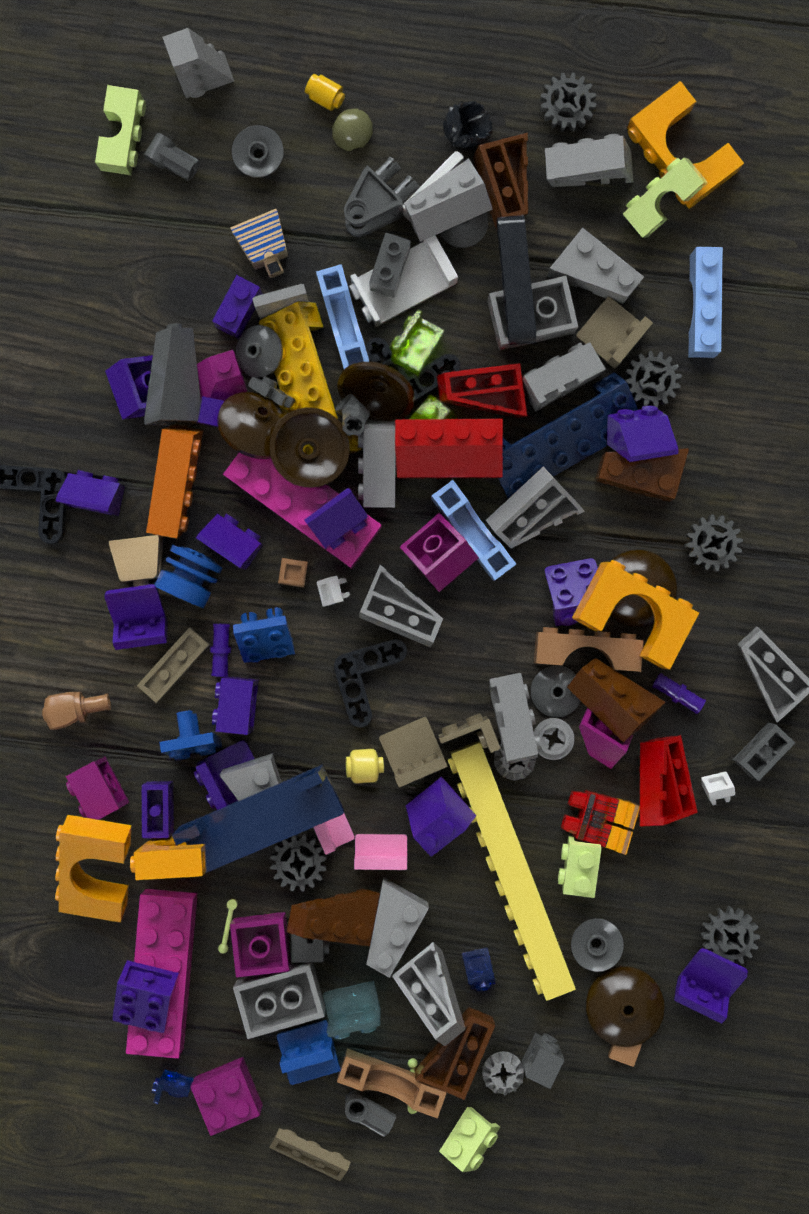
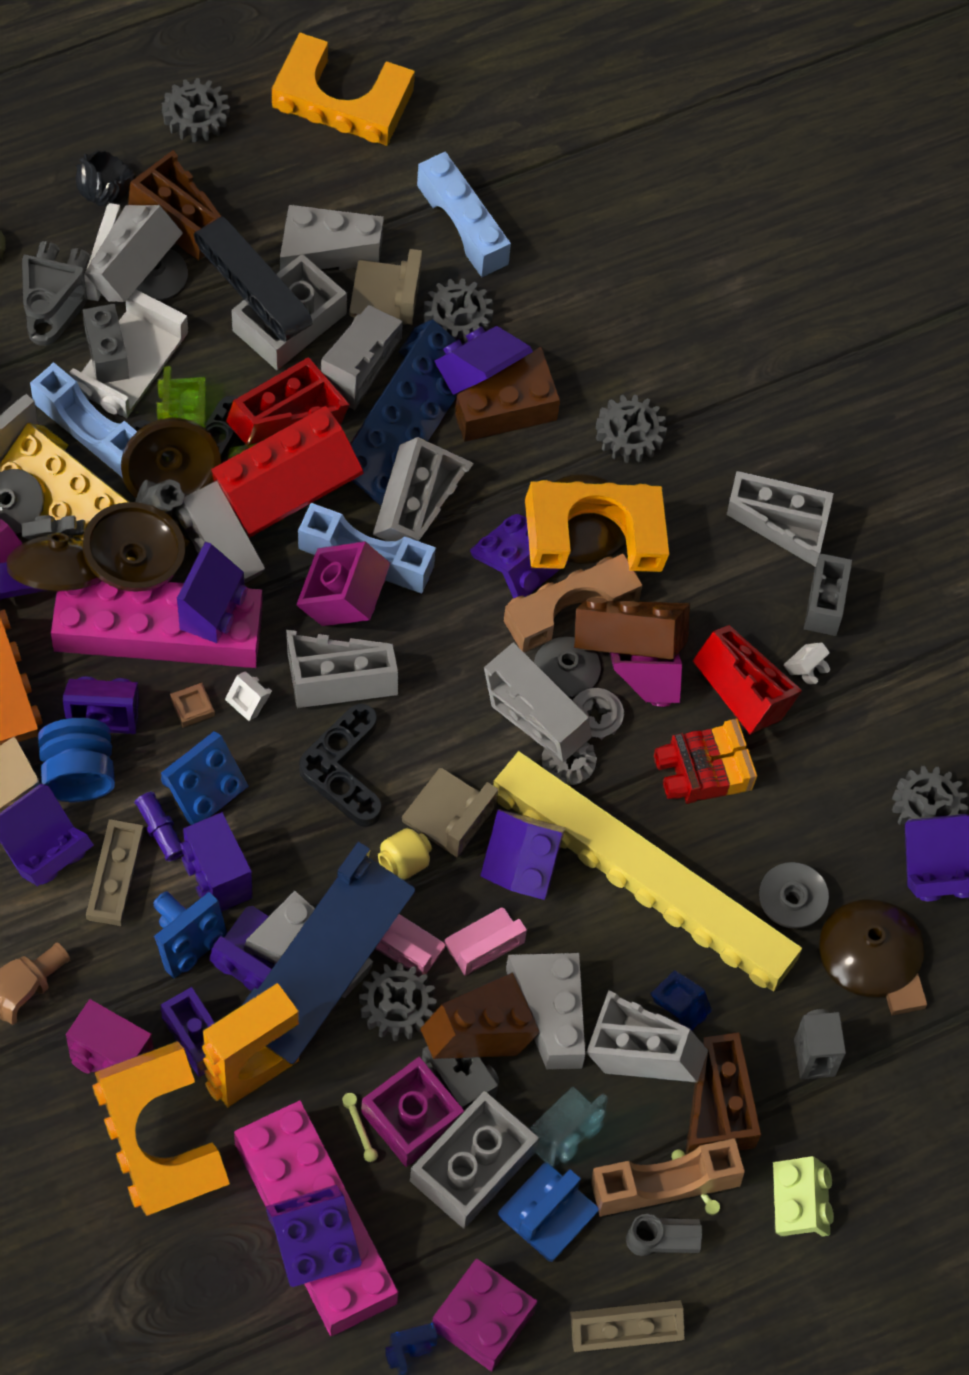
camera: 40 degrees left, 25 degrees down
dark tan bracket [438,714,501,753] -> none
light grey gear [482,1052,524,1095] -> none
light grey wedge [545,134,633,187] -> none
yellowish green bracket [558,836,601,898] -> none
yellowish green arch [623,158,708,238] -> none
dark purple pin [652,673,706,714] -> none

